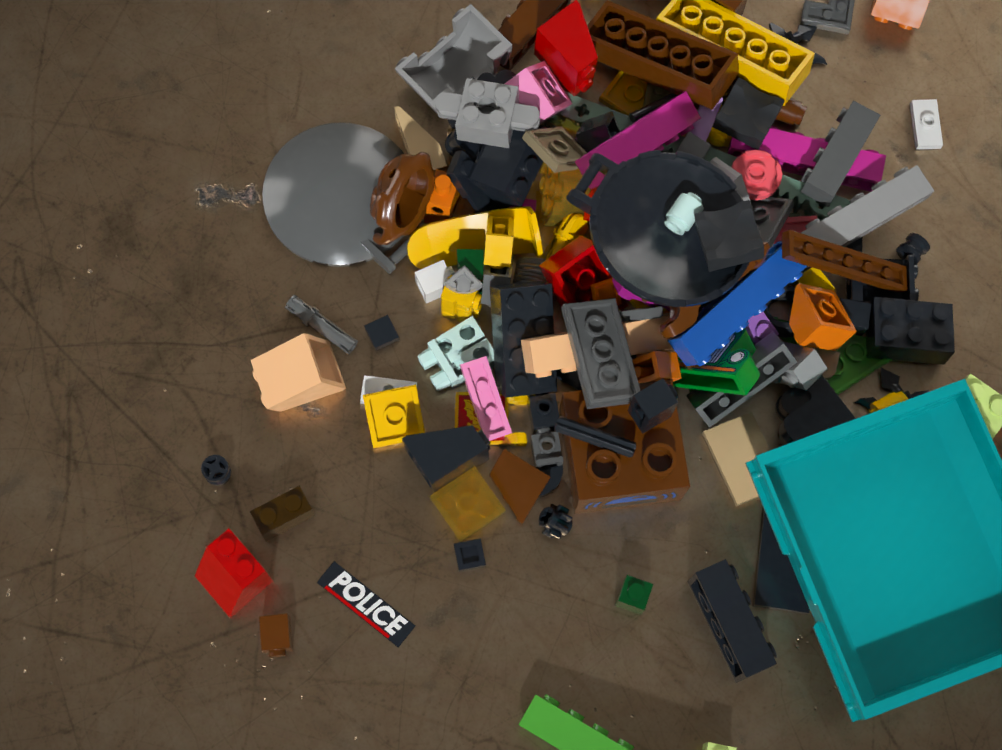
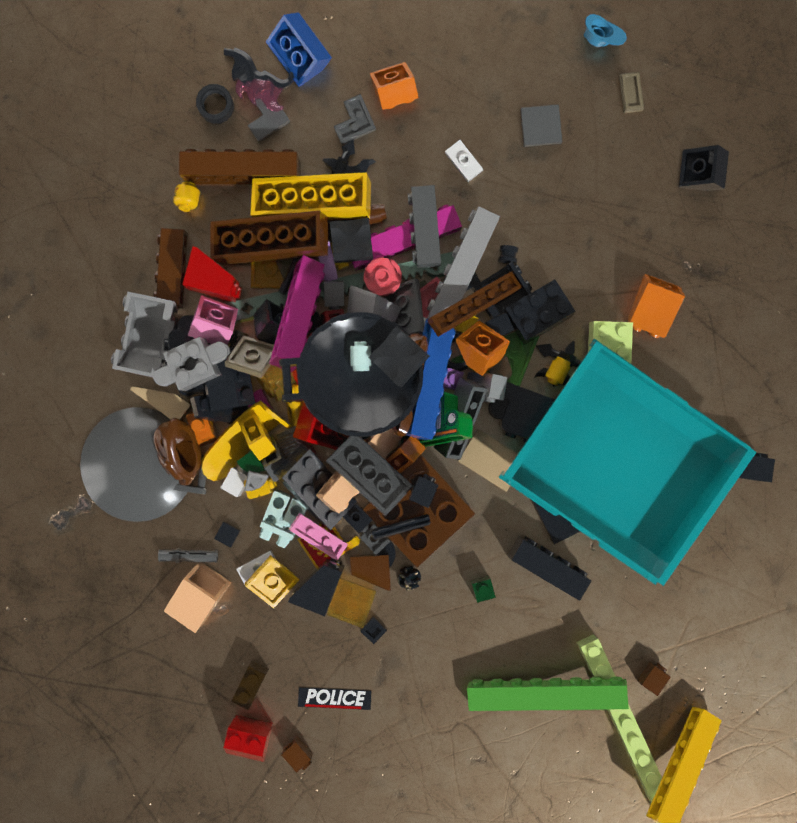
camera: 30 degrees left, 15 degrees up
black wheel [201,455,232,486] -> none

